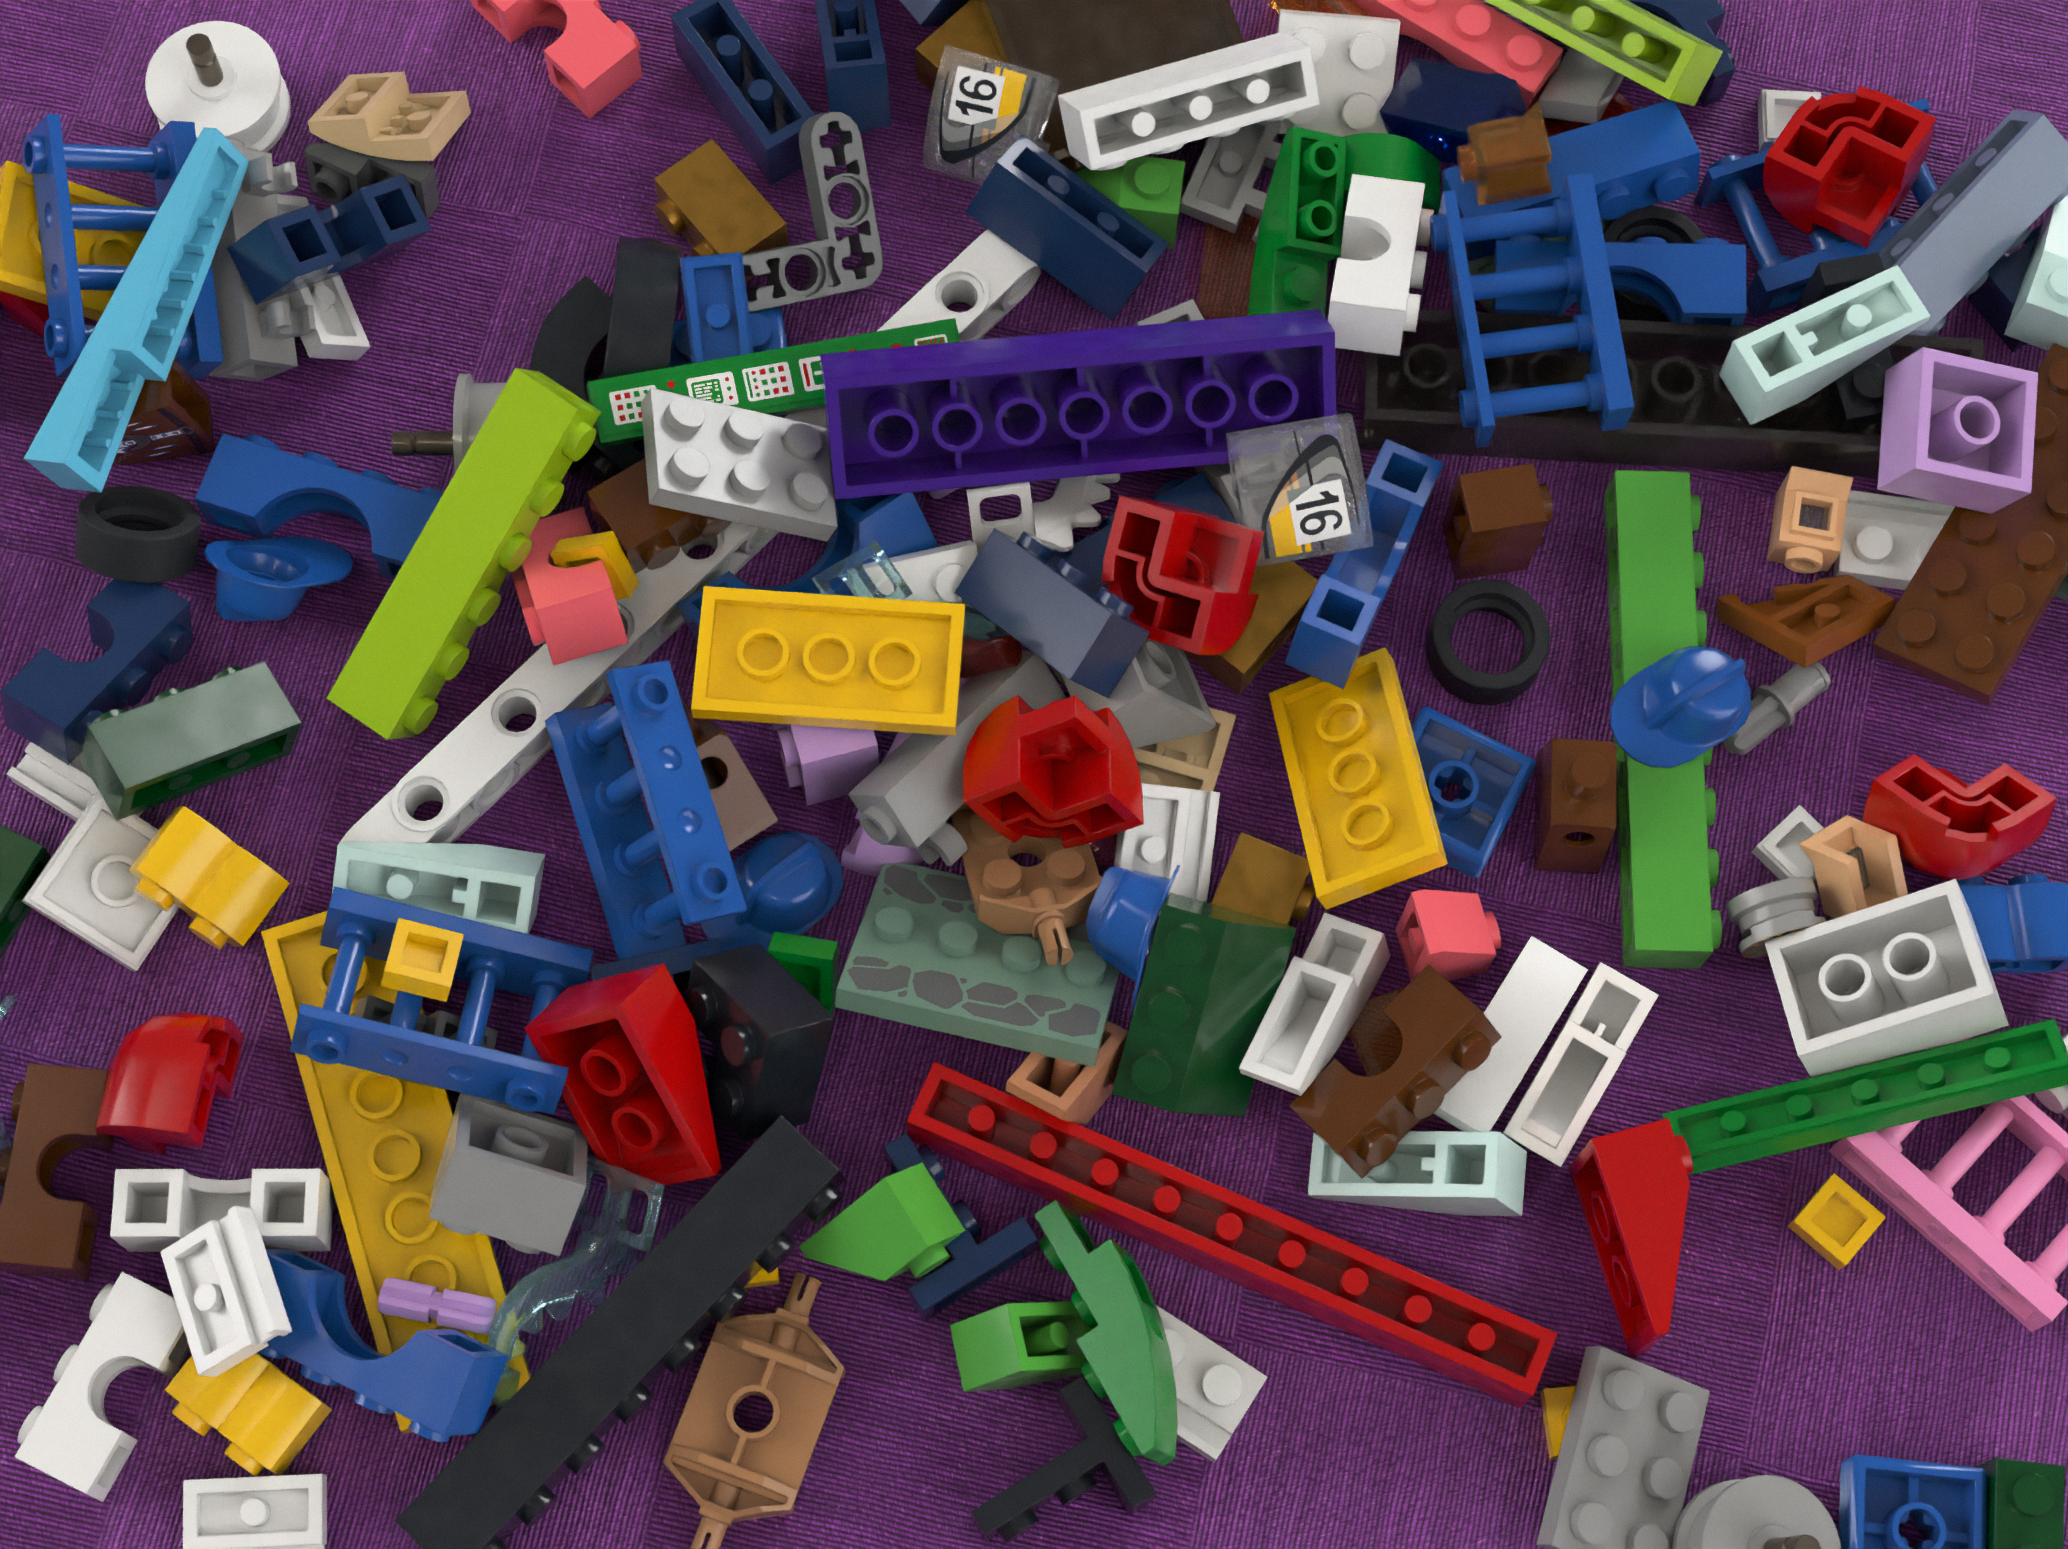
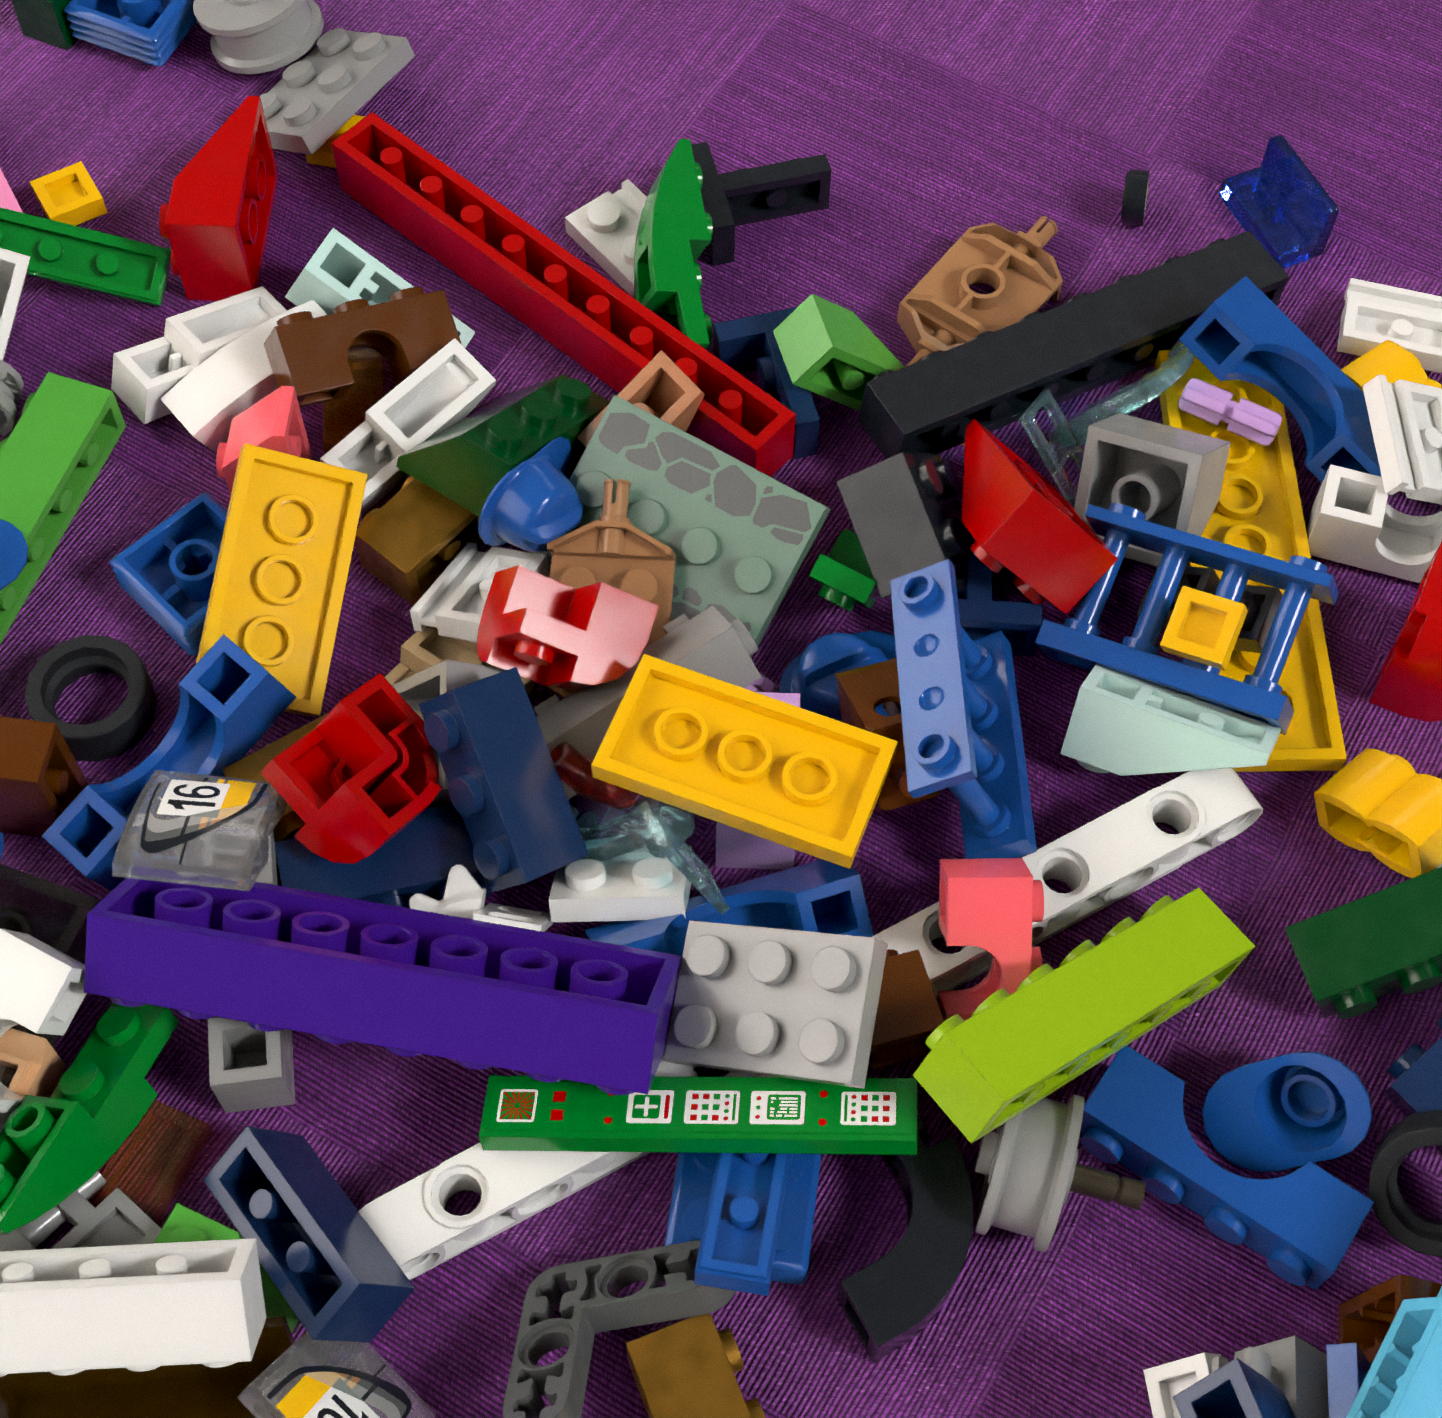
camera: 160 degrees left, 10 degrees down
yellow plate [550,531,640,600] -> none
black arch [602,237,681,379] -> none
bright green slope [950,1301,1092,1392] -> none
reddish brown torso [1534,738,1617,874] -> none

